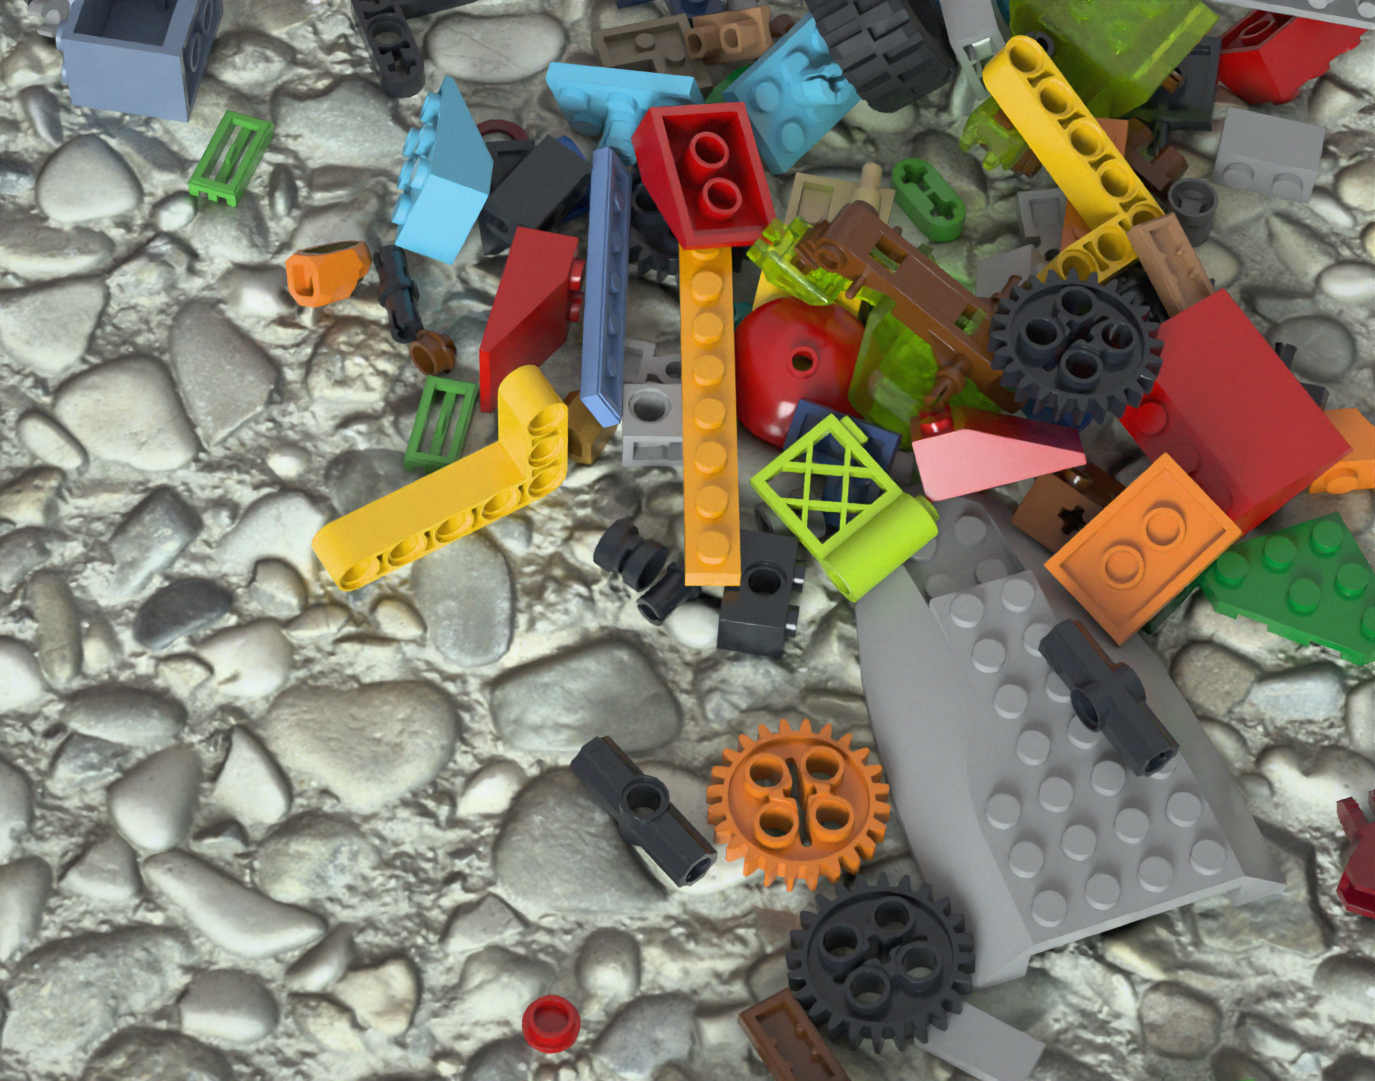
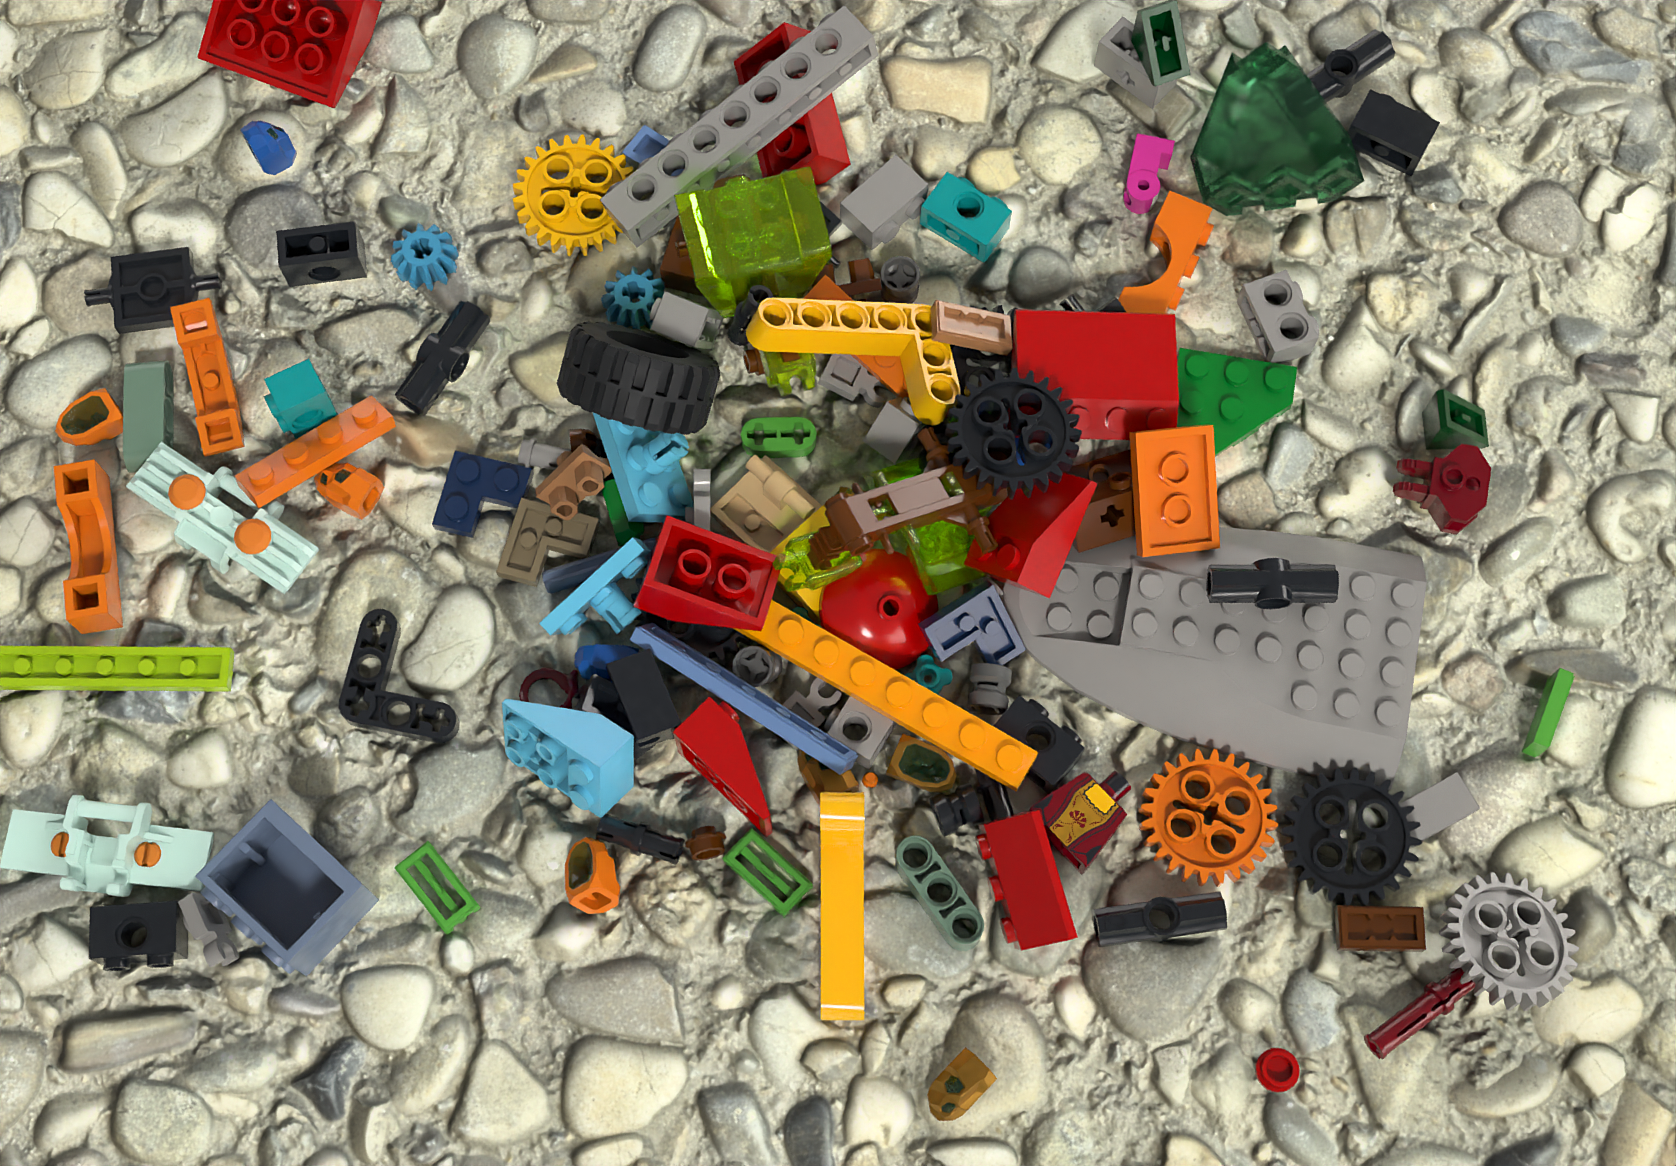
camera: 55 degrees left, 15 degrees up
lime piece [749,413,940,603] -> none
none -> light grey plate [685,469,710,531]
none -> dark grey wheel [732,644,783,688]
none -> orange piece [862,772,878,788]
none -> rock [886,734,957,792]
none -> sand green beam [895,836,984,951]
none -> teal plate [904,655,953,695]
none -> teal brick [920,172,1012,263]
none -> pearl gold rock [927,1047,997,1121]
none -> red slope [975,810,1078,951]
none -> torso [1029,771,1131,875]

